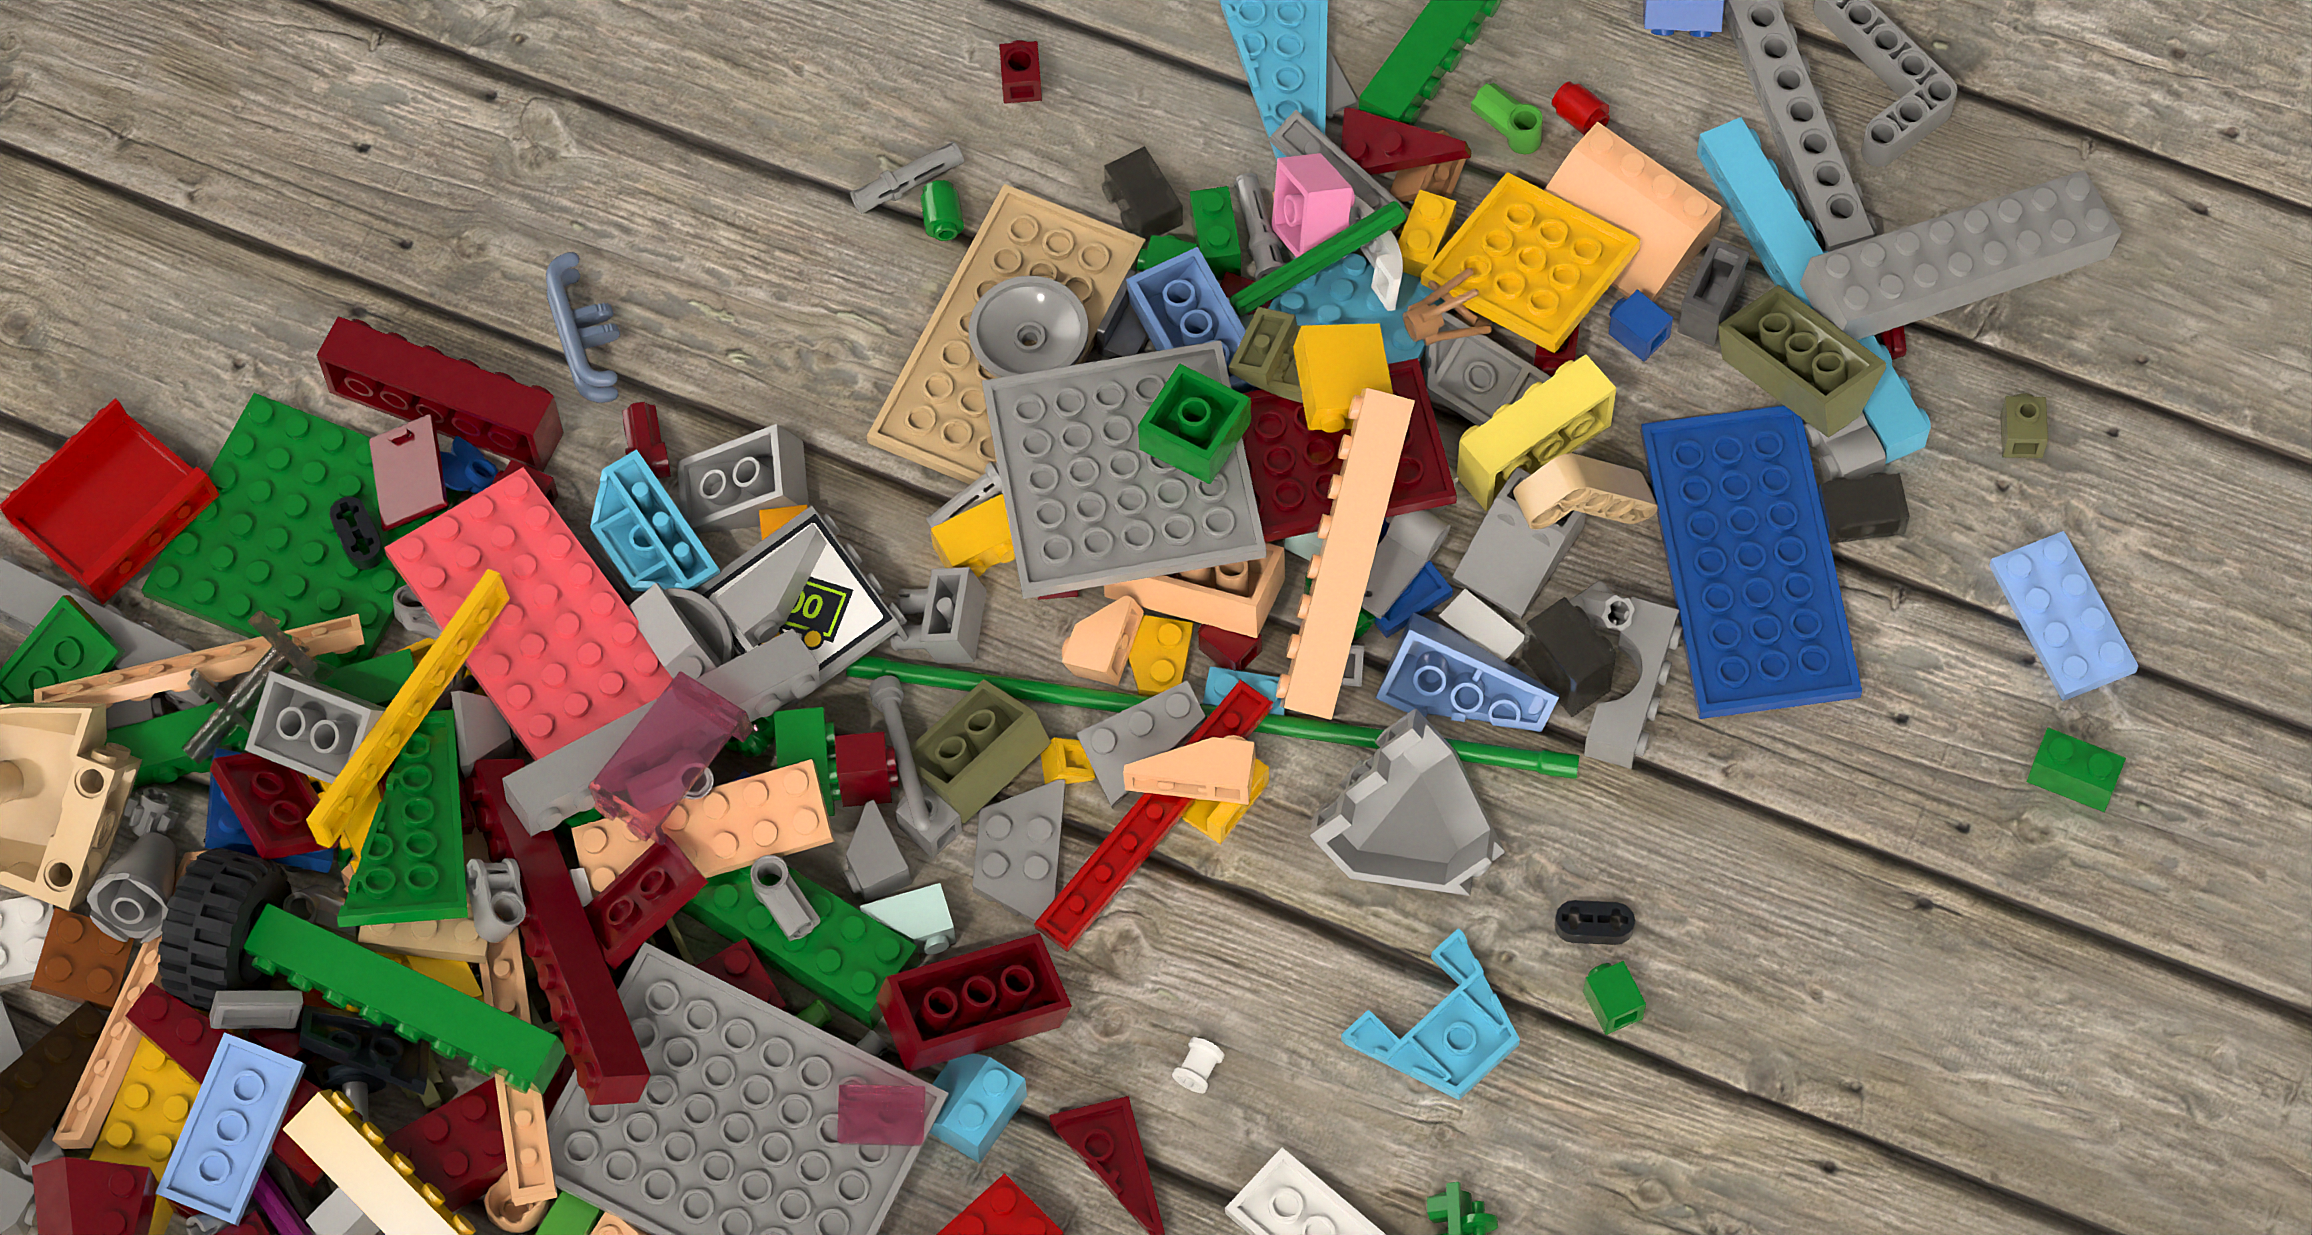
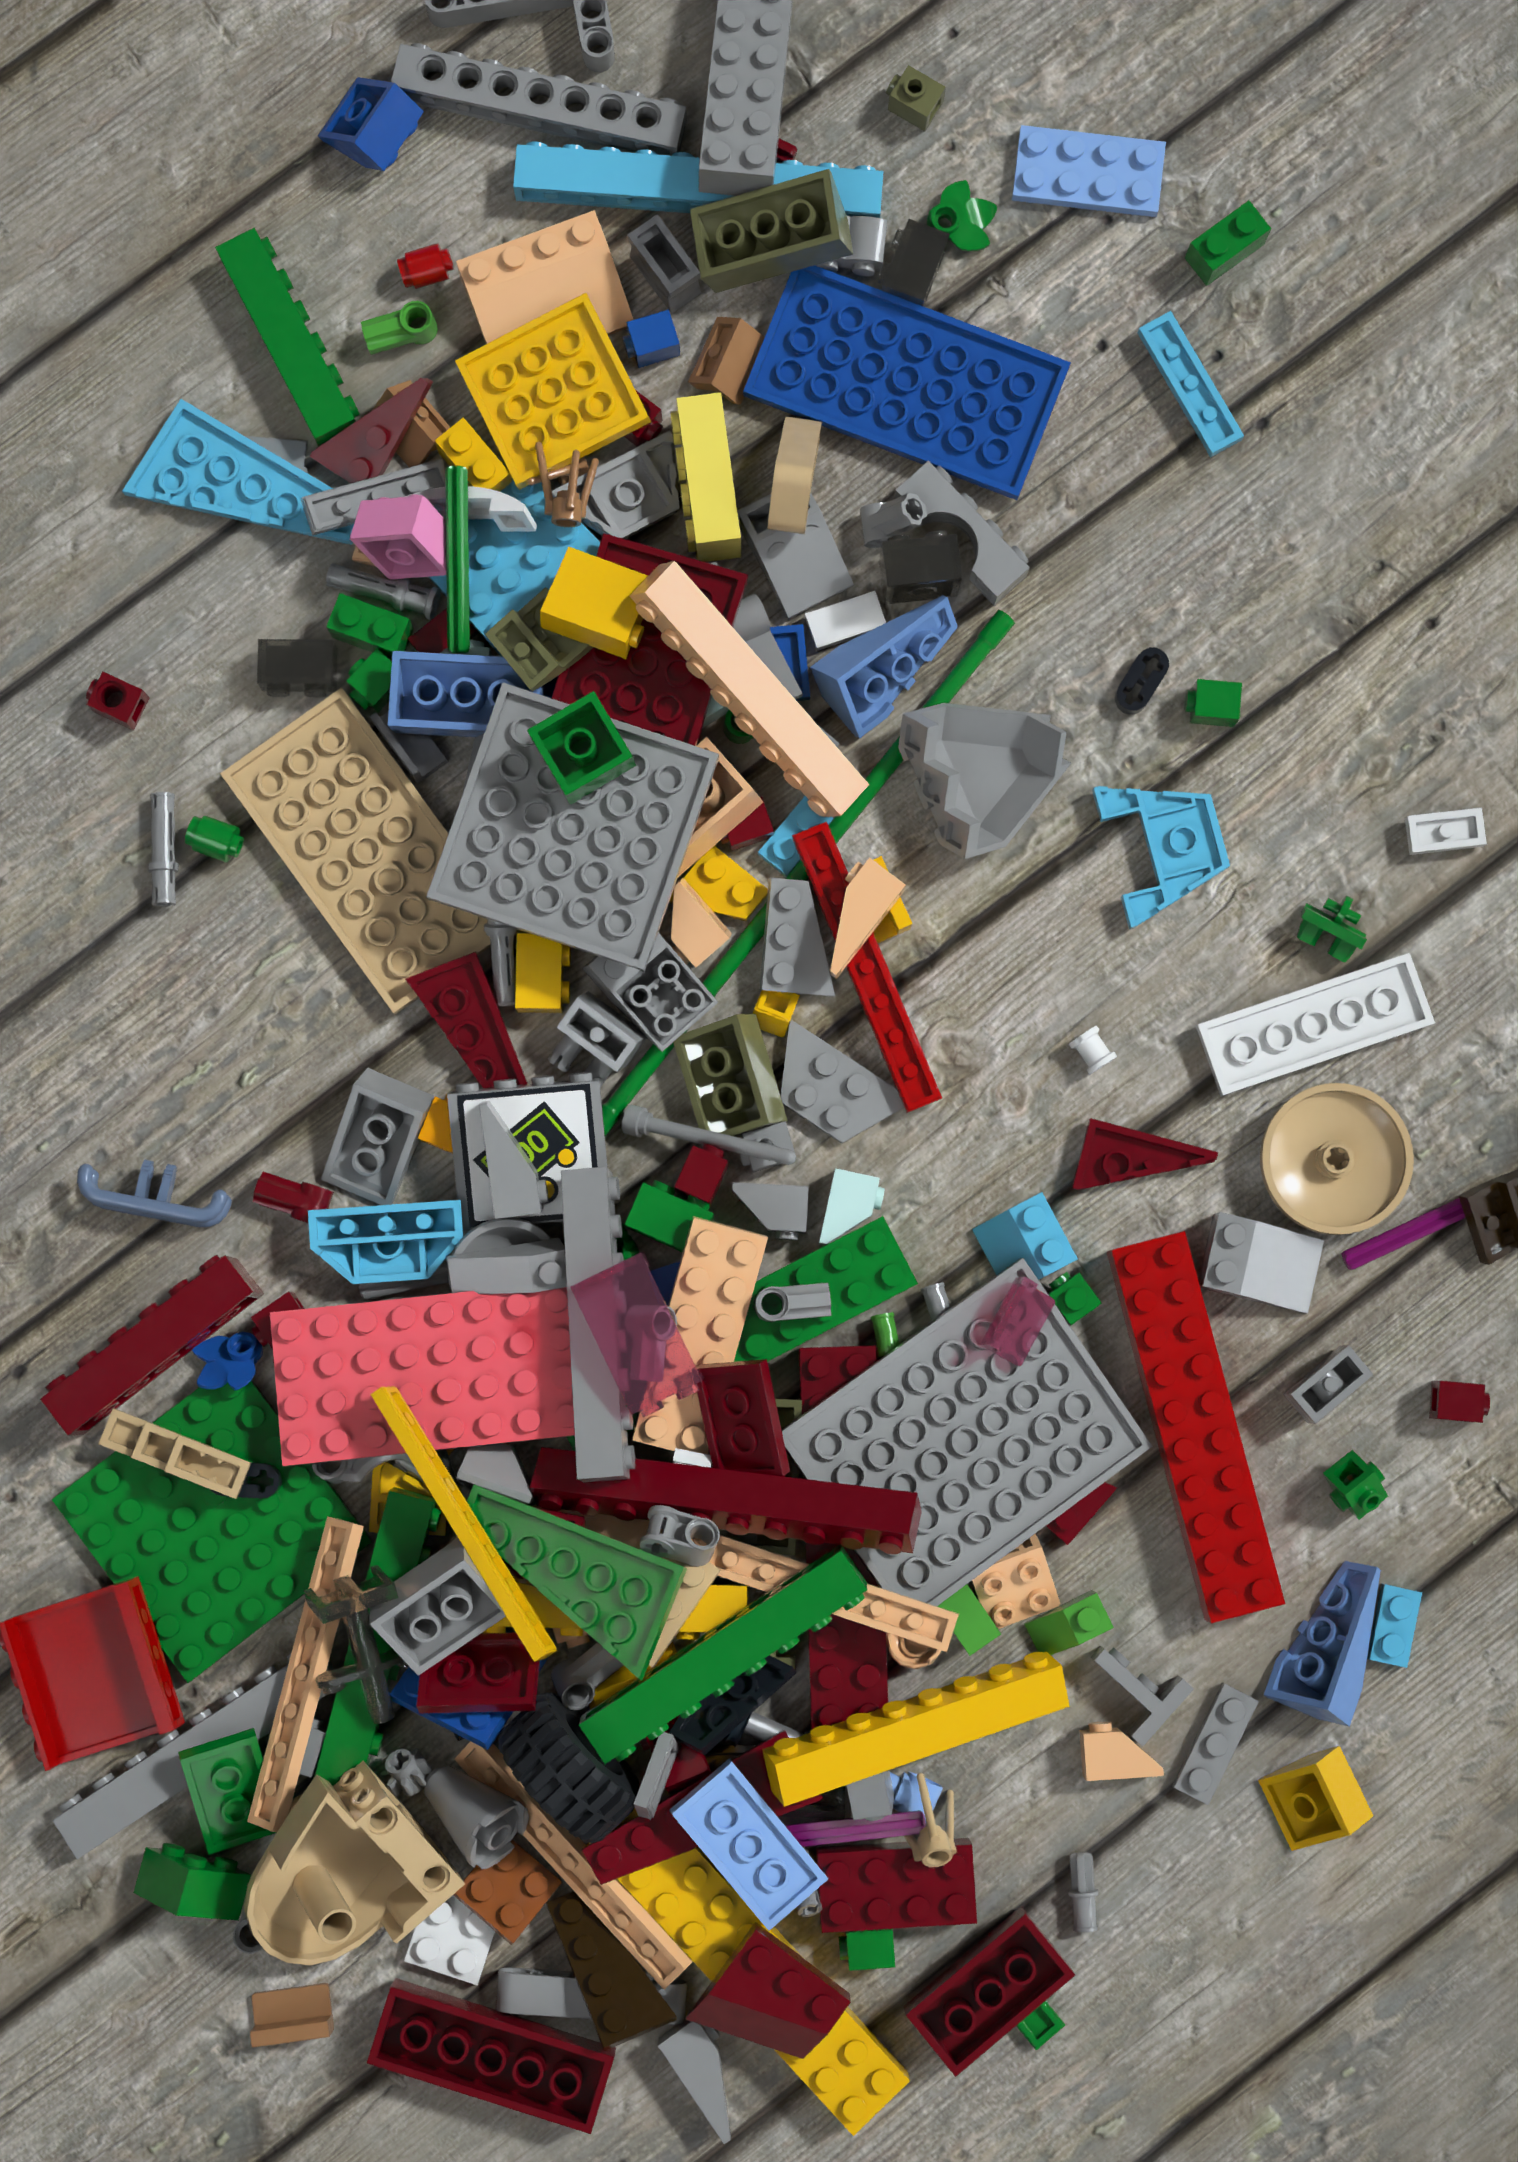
camera: 65 degrees left, 20 degrees up
container [369,414,449,532] -> none
dark red brick [876,933,1072,1073] -> none
light grey dish [969,276,1089,378] -> none
none -> tan slope [98,1408,251,1499]
none -> dark red wing [405,951,528,1088]
none -> light grey slope [582,932,718,1052]
none -> medium nougat panel [688,317,765,405]
none -> green plate [926,180,997,252]
none -> green brick [1048,1271,1102,1326]
none -> medium azure plate [1137,311,1244,458]

